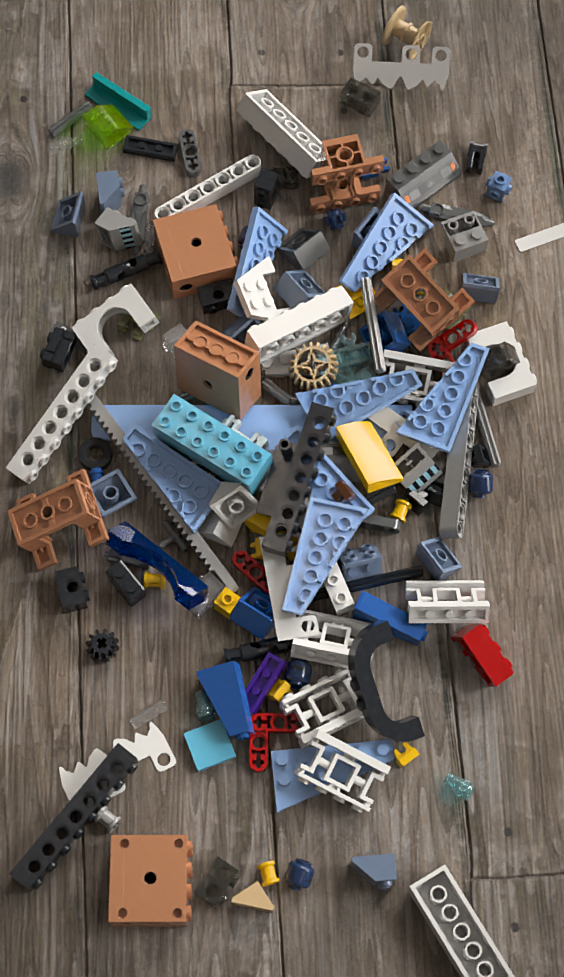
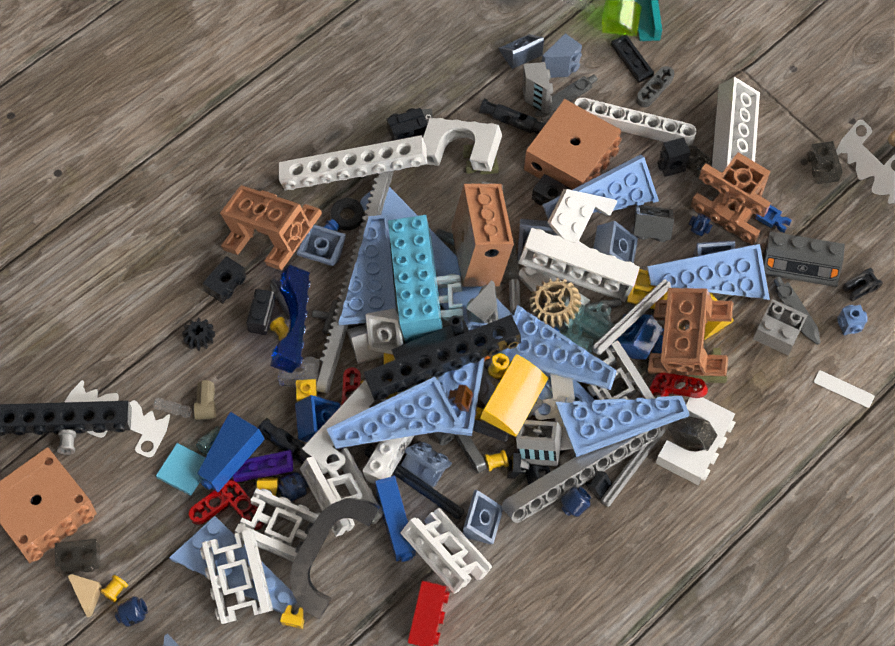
camera: 50 degrees right, 5 degrees down
sand blue slope [461,273,500,304] -> none
none -> dark tan piece [194,380,216,420]
none -> light grey slope [466,280,499,324]
none -> yellow bush [488,353,509,379]

